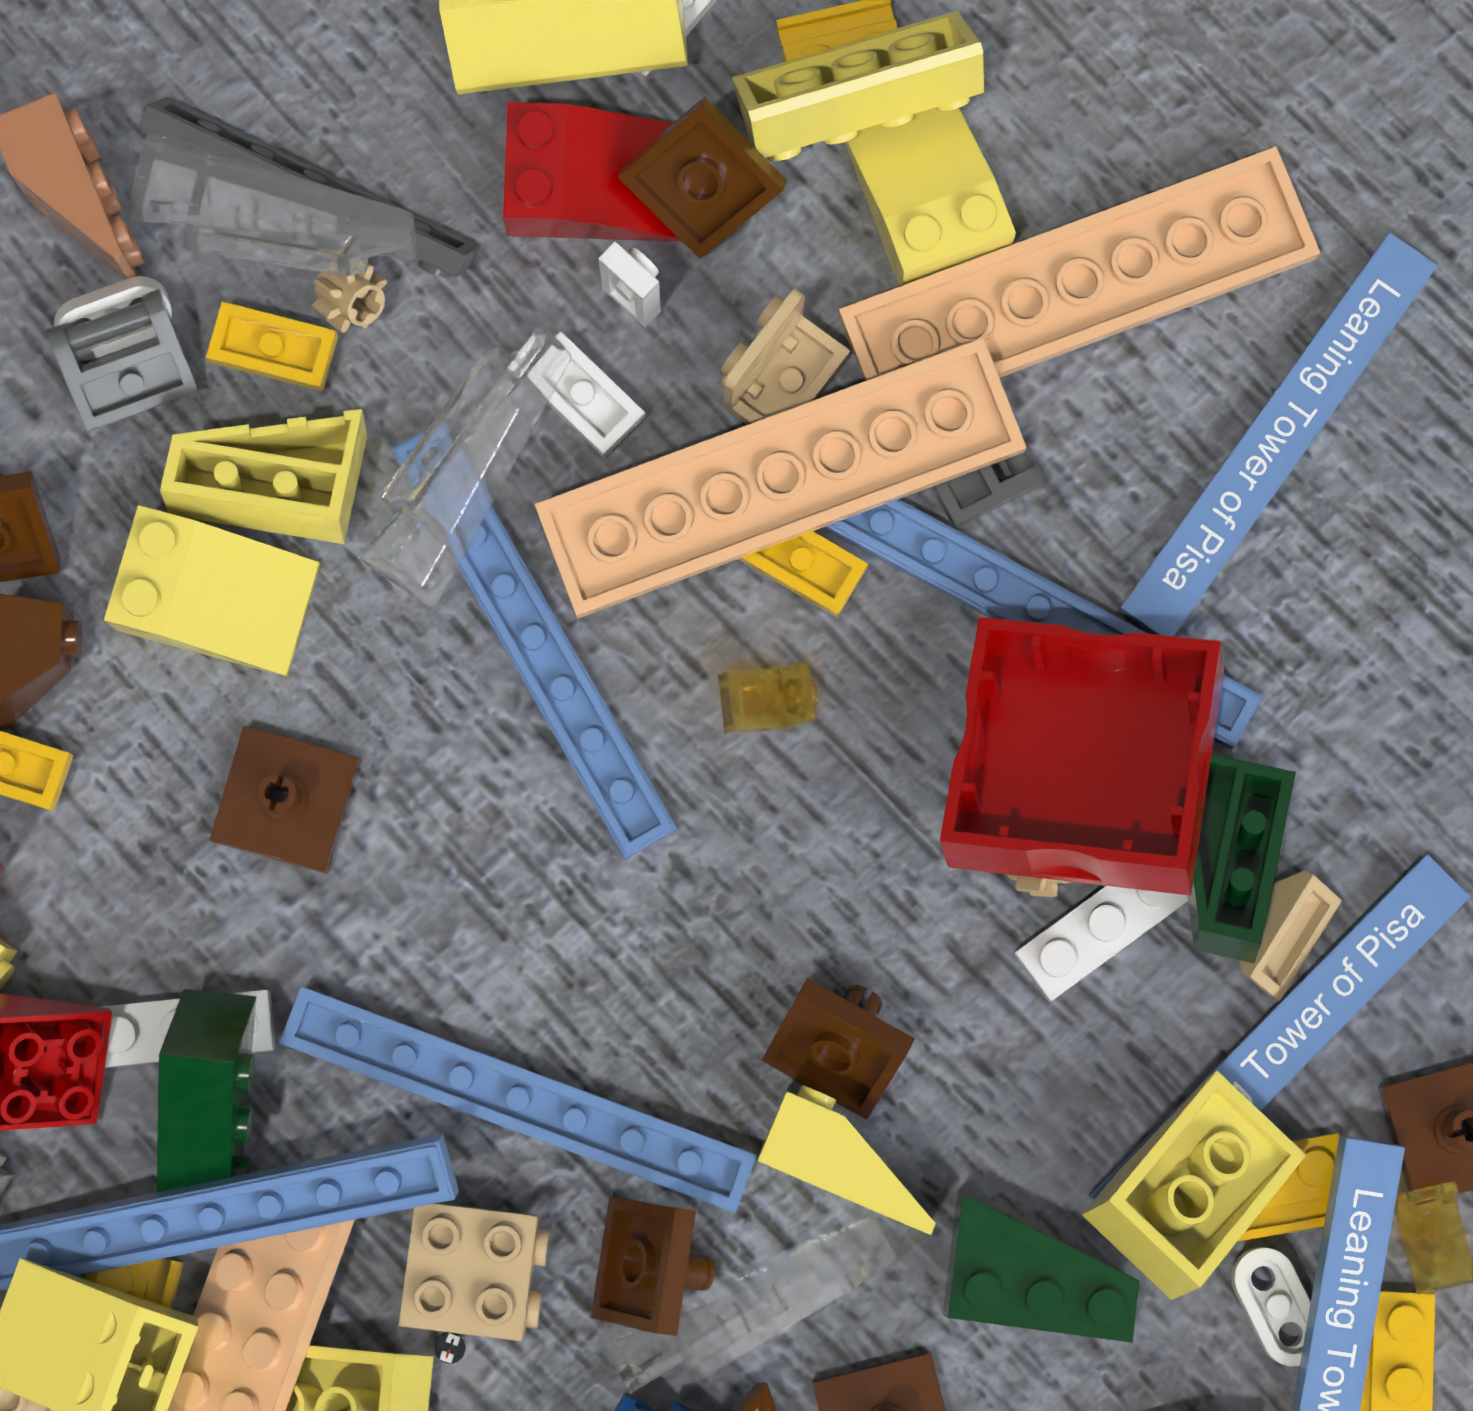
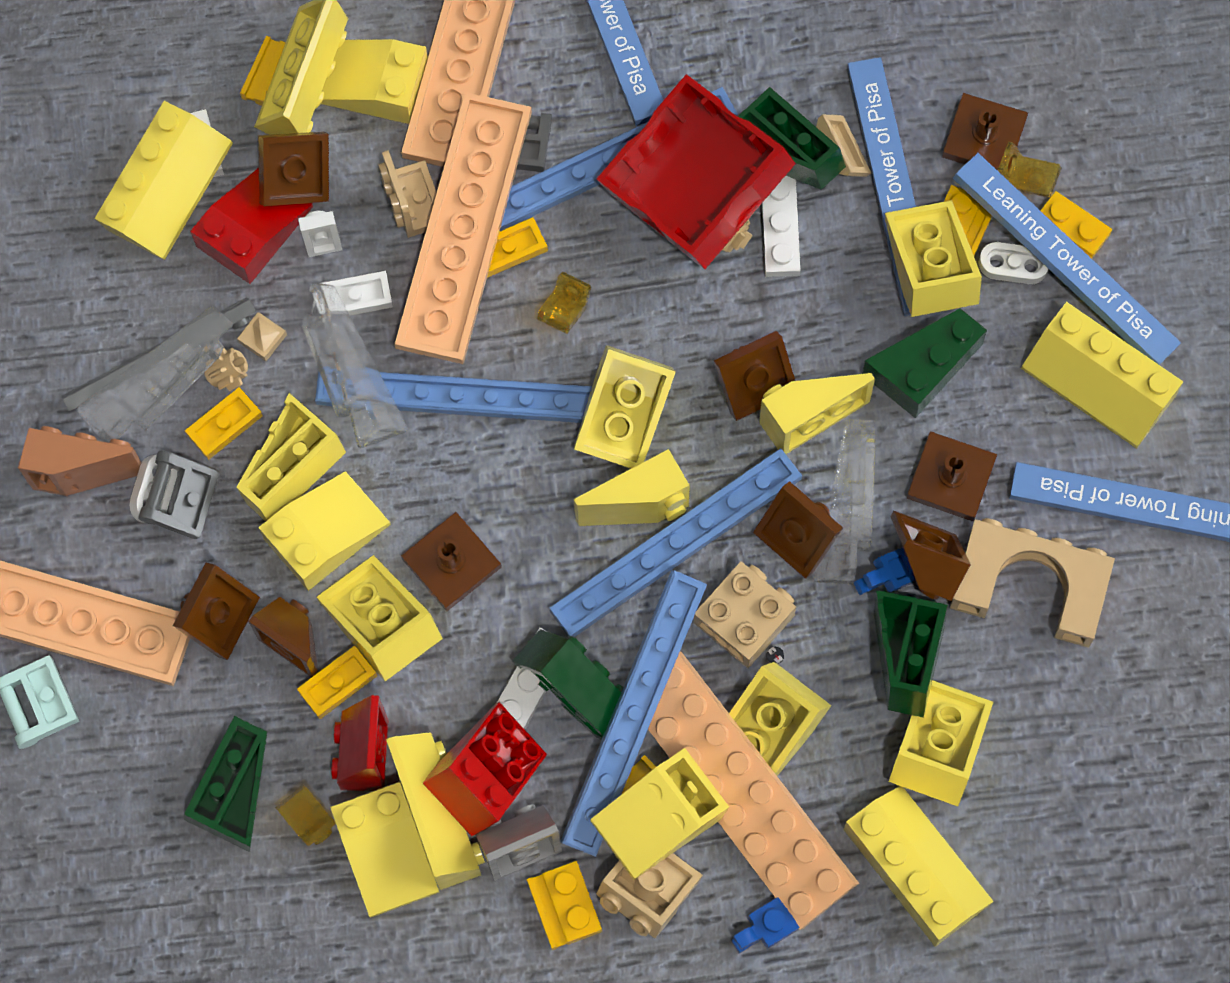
camera: 50 degrees left, 10 degrees down
none -> tan tile [237,312,287,361]
none -> light yellow slope [317,555,443,681]
none -> light yellow slope [574,345,675,469]
none -> light yellow slope [574,449,690,526]

